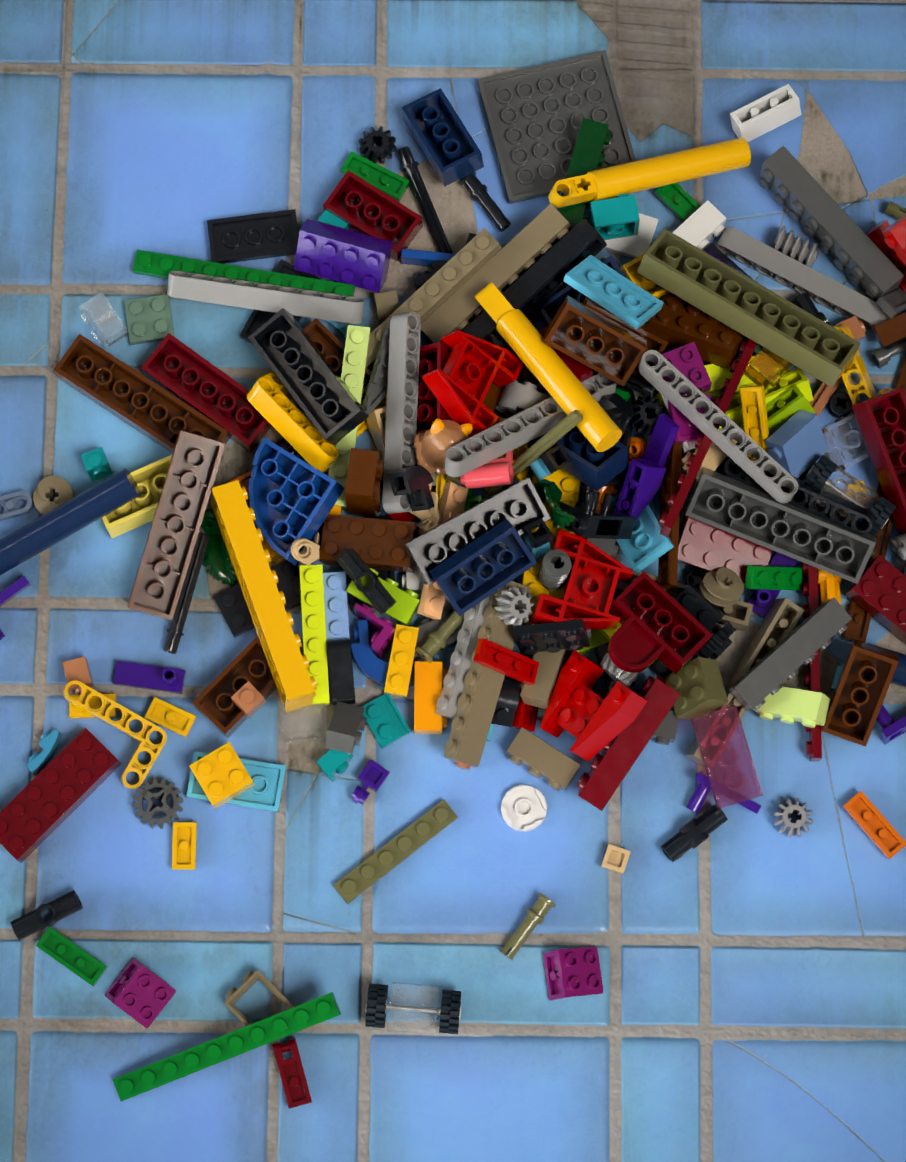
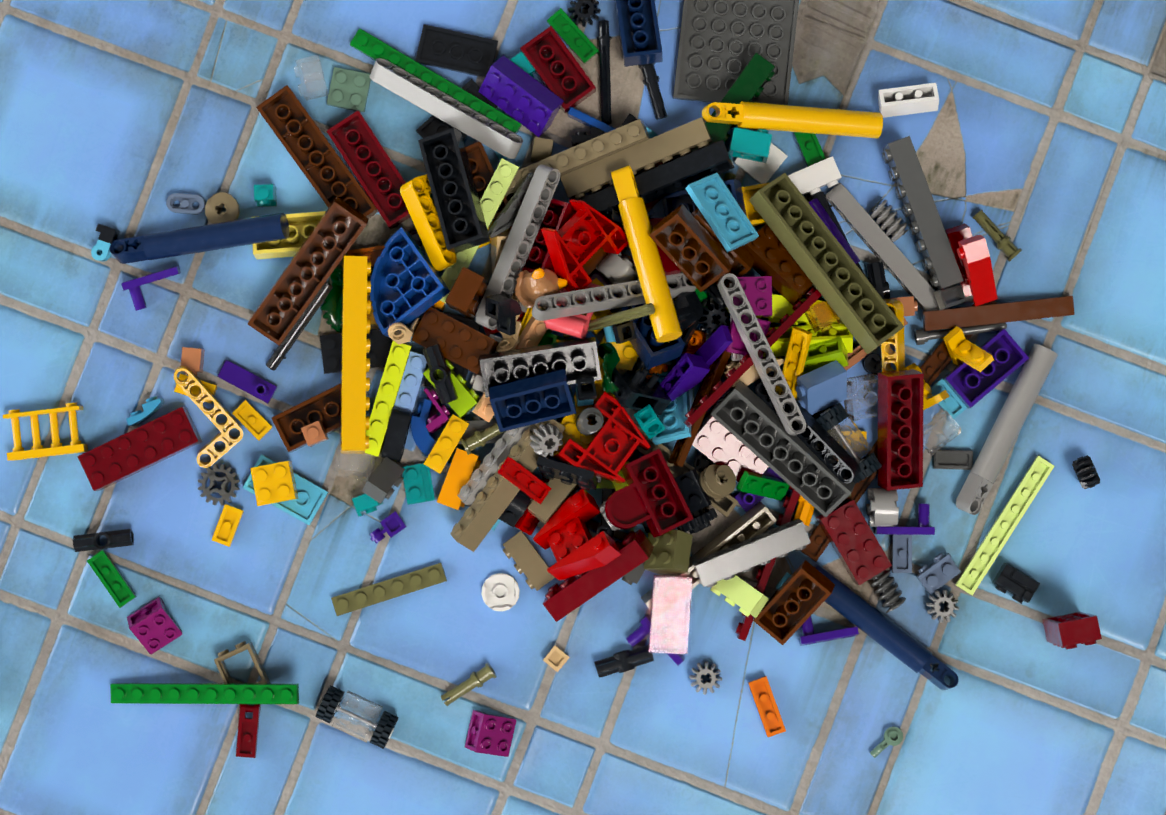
camera: 25 degrees right, 10 degrees up
none -> teal brick [634,404,666,439]

